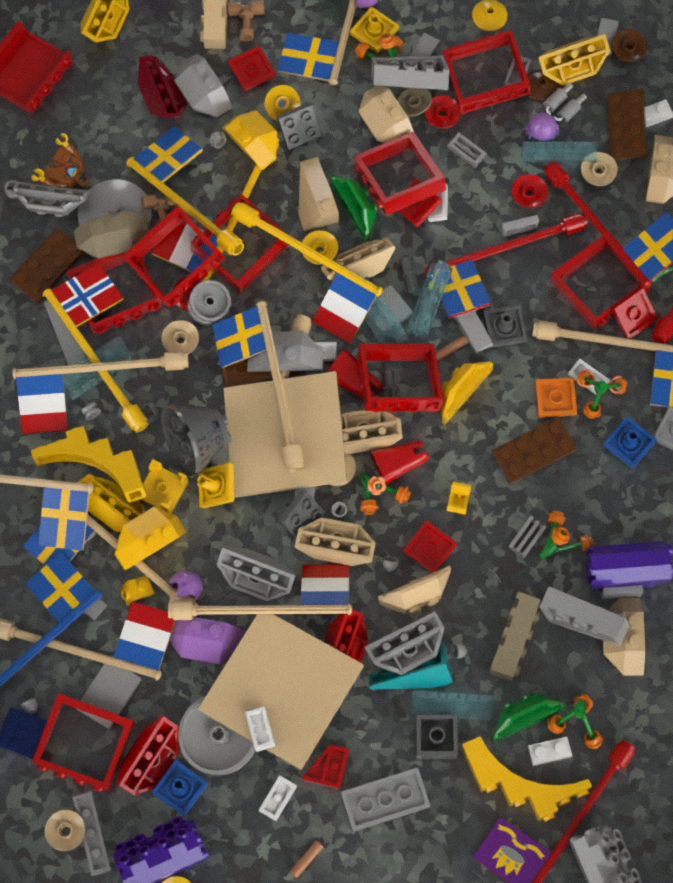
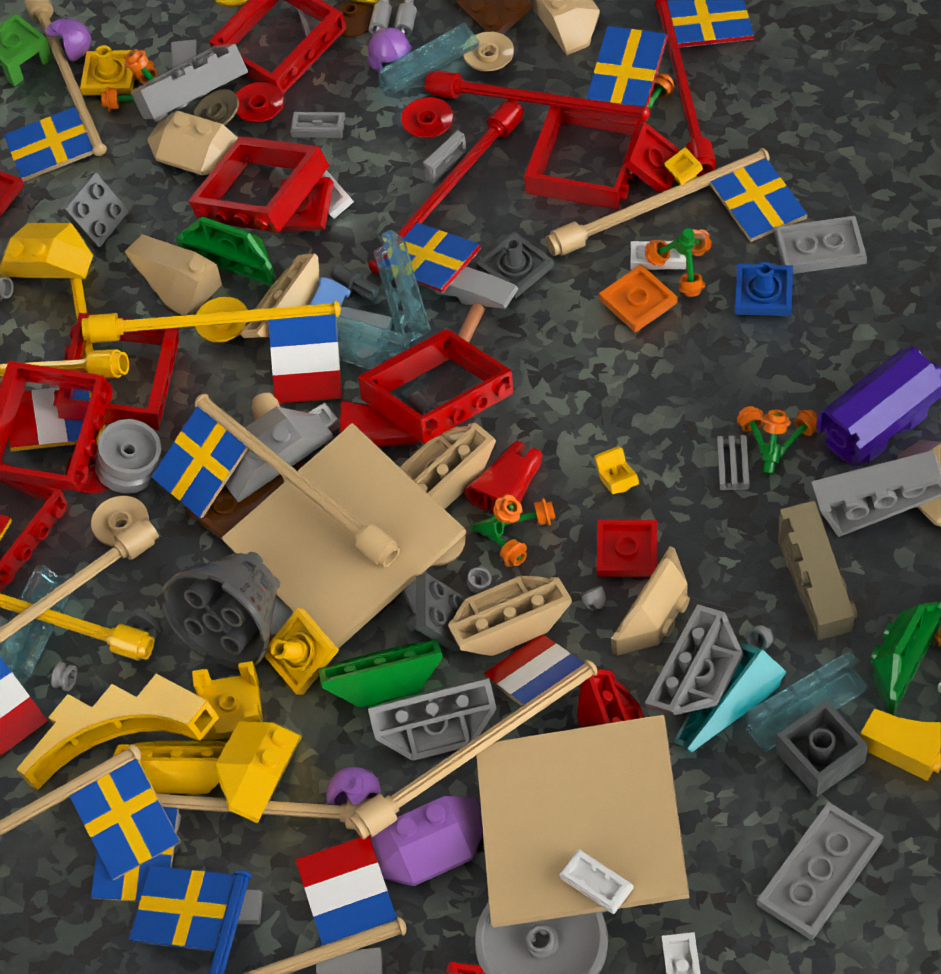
camera: 30 degrees left, 15 degrees down
yellow bracket [120,576,155,606] -> none
yellow dish [264,85,301,121] -> none
red wing [302,744,349,790] -> none
yellow wedge [441,361,494,425] -> none
reddish brown plate [491,417,578,485] -> none
light grey tile [601,585,643,600] -> none
none -> medium blue tile [310,277,351,306]
none -> green wedge [318,639,443,707]
none -> yellow tile [664,147,703,185]

